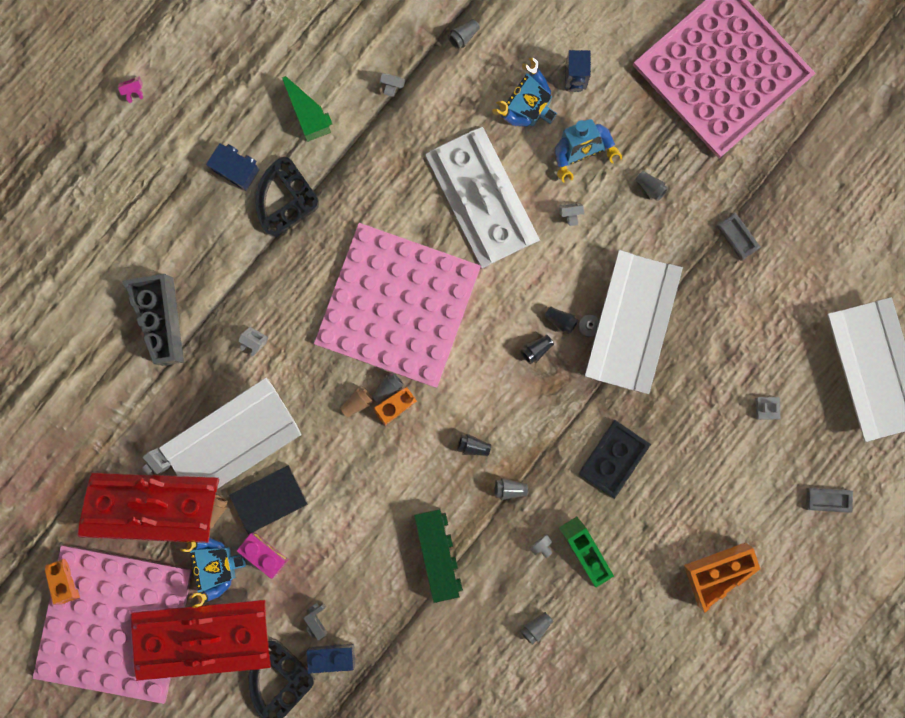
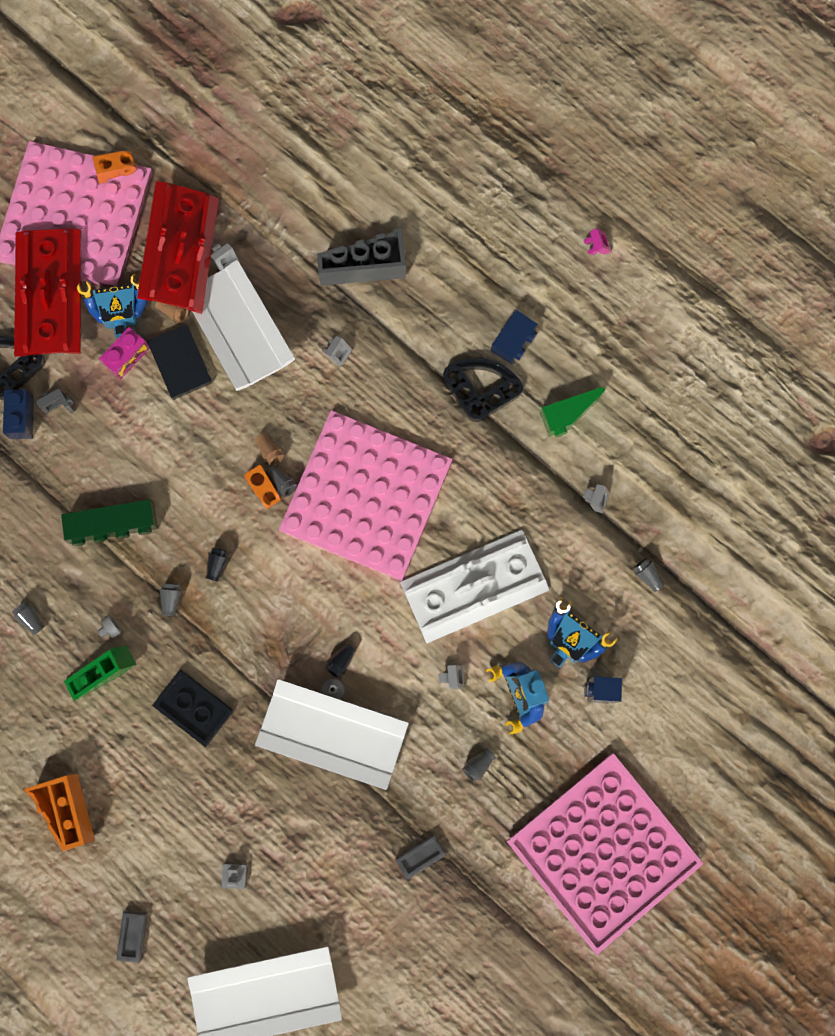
camera: 90 degrees right, 5 degrees down
black cone [521,335,554,364] -> none

